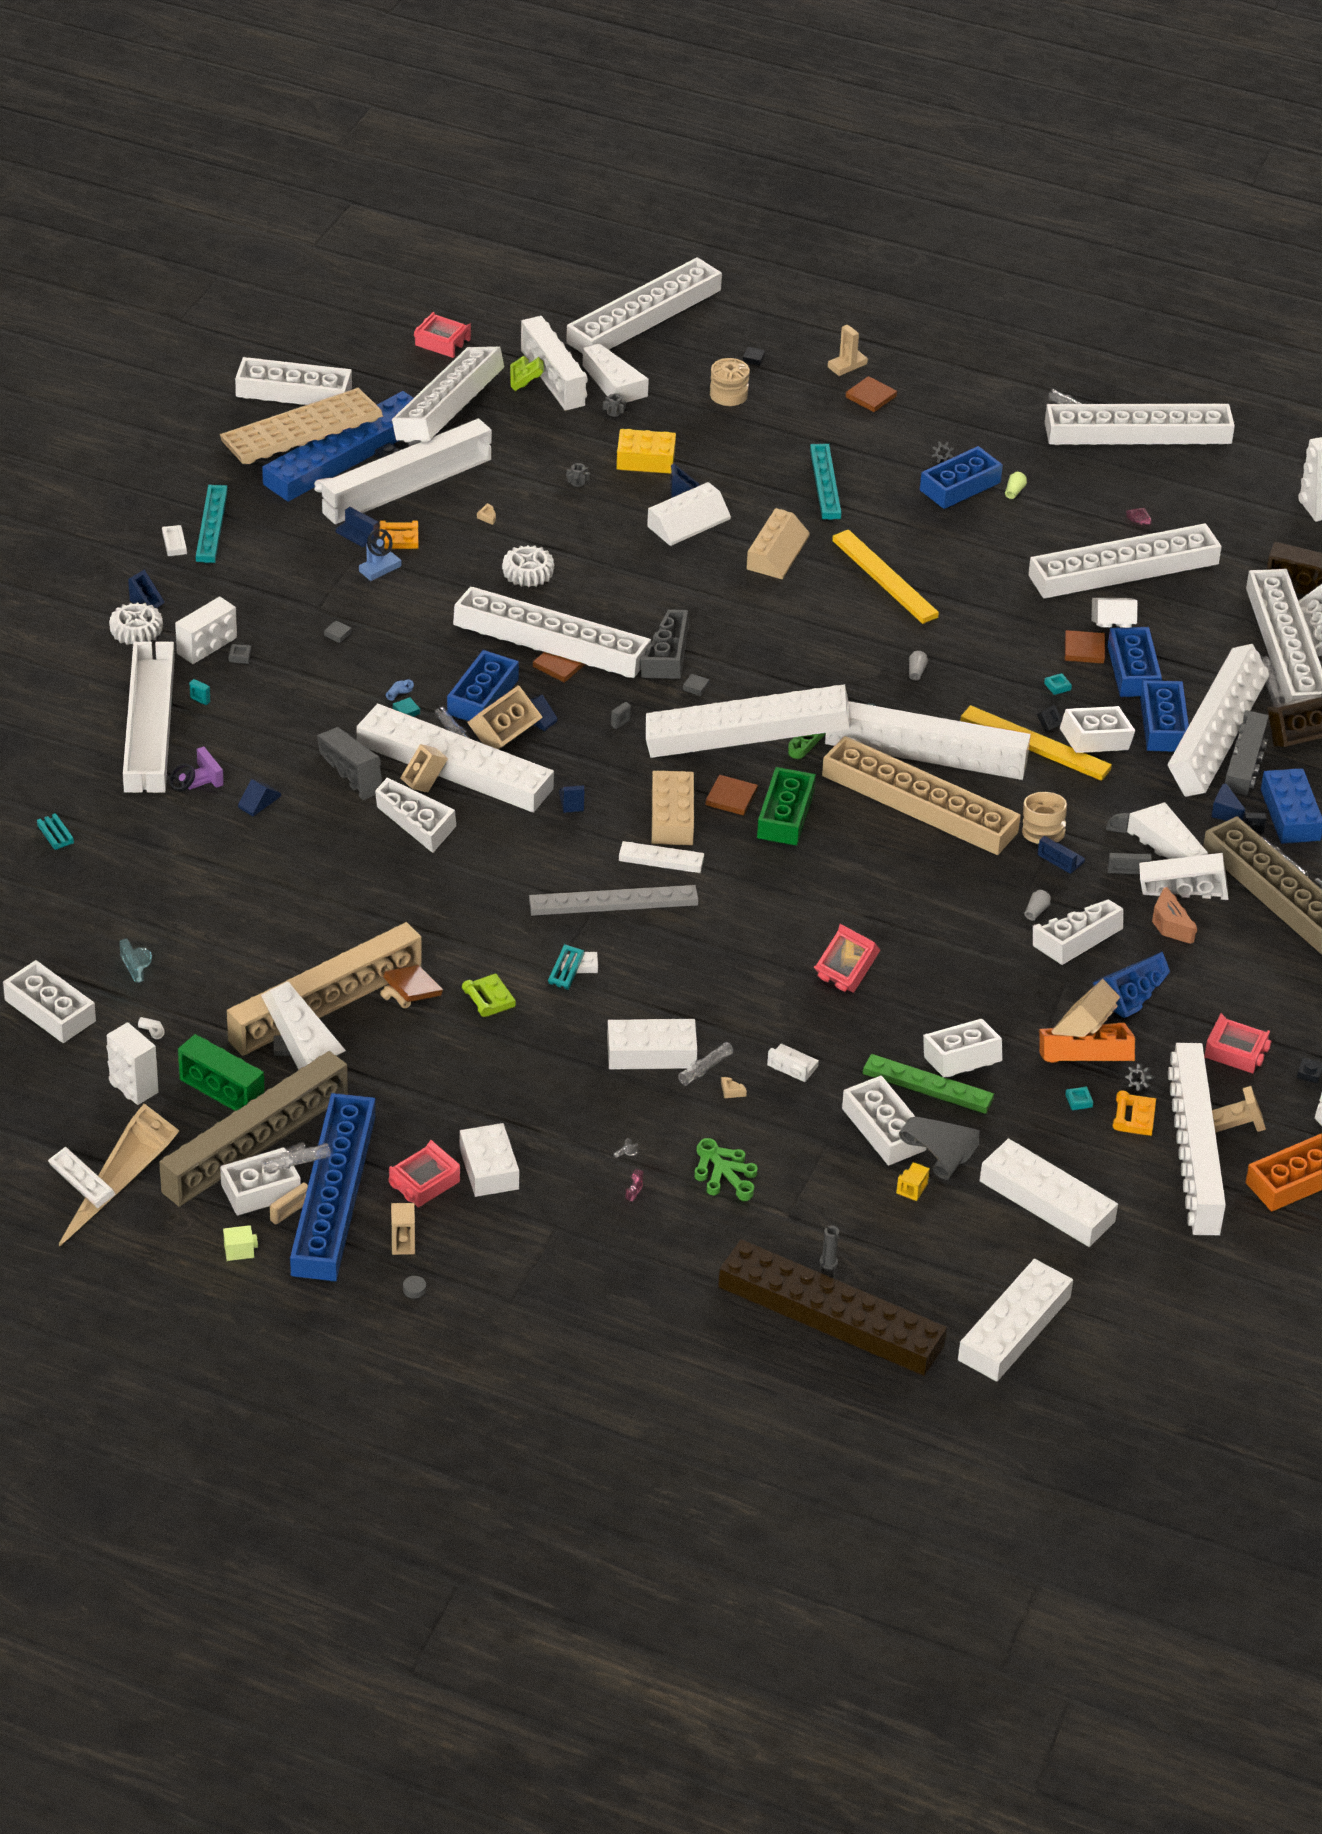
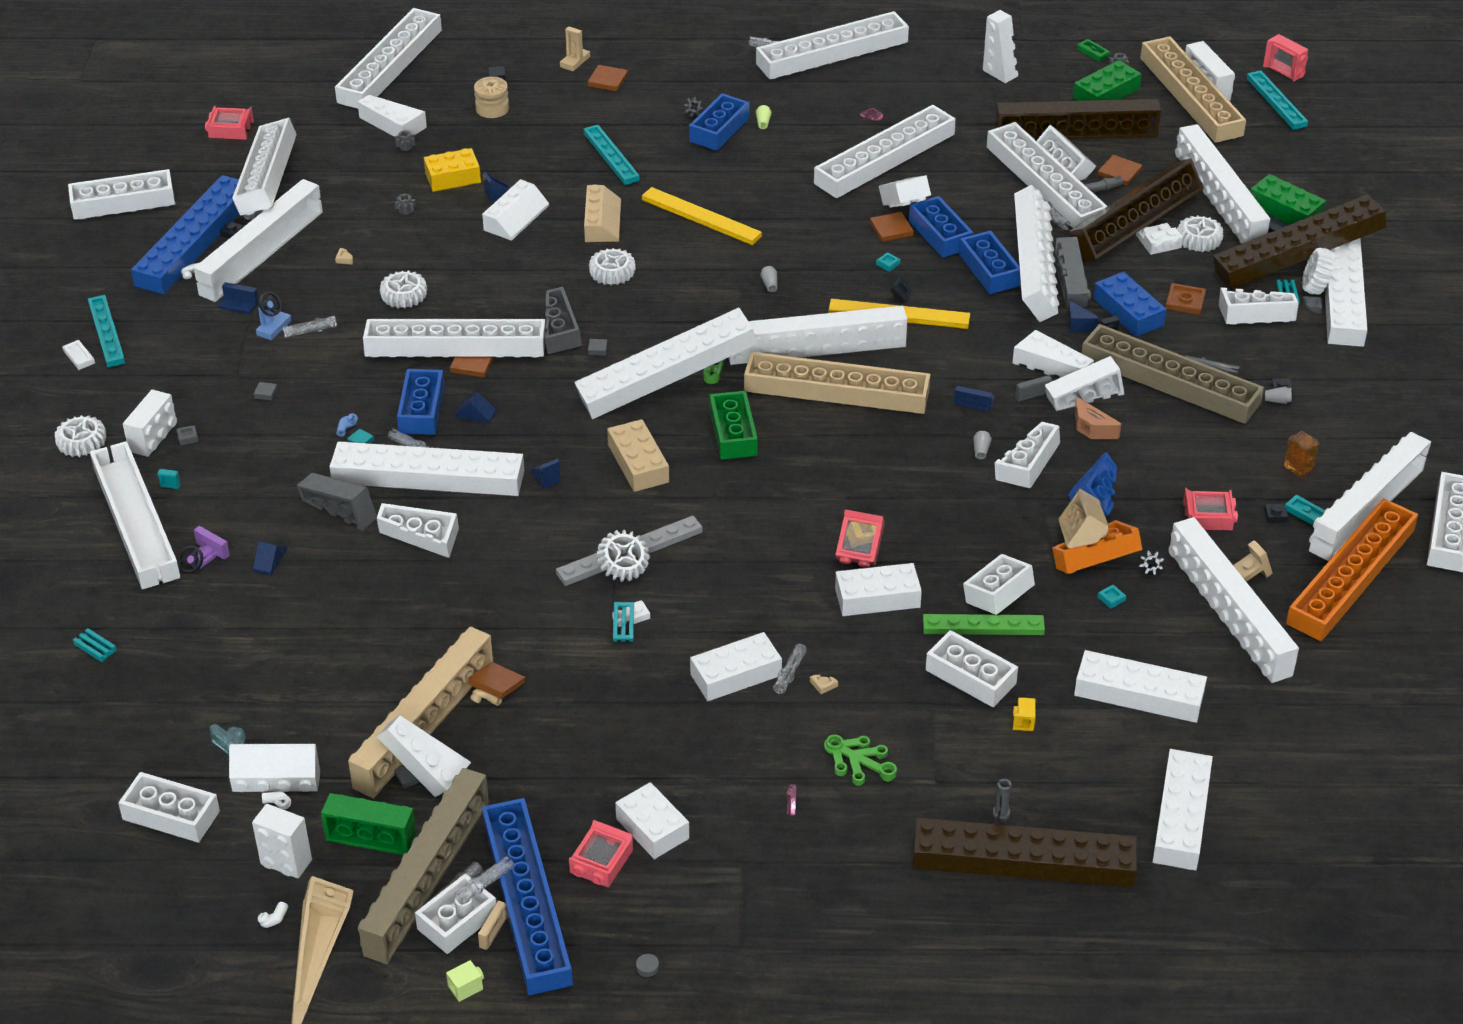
camera: 20 degrees left, 0 degrees up
white tile [48,1147,116,1208] -> none
dark blue slope [128,570,165,608] -> none
tan plate [220,388,383,464] -> none
light orange plate [380,521,418,549] -> none
tan brick [391,1203,415,1255] -> none
tan brick [400,744,448,793] -> none
lime plate [462,974,515,1017] -> none
tan brick [467,685,543,750] -> none
lime plate [510,356,544,391] -> none
white brick [521,316,588,411] -> none
dark grey tile [611,702,631,729] -> none
clear hand [614,1138,638,1158] -> none
white plate [619,841,704,873] -> none
dark orange tile [706,775,758,815] -> none
white bracket [767,1044,819,1082] -> none
dark grey panel [899,1116,980,1180] -> none
tan wheel [1022,792,1067,844] -> none
white brick [1060,706,1135,753] -> none
dark grey tile [1106,813,1129,833] -> none
light orange plate [1113,1091,1156,1136] -> none
none -> white slope [229,744,320,792]
none -> white arm [258,902,288,928]
none -> clear pin [282,315,337,338]
none -> white gear [589,248,636,285]
none -> white gear [596,530,650,582]
none -> white brick [835,563,921,616]

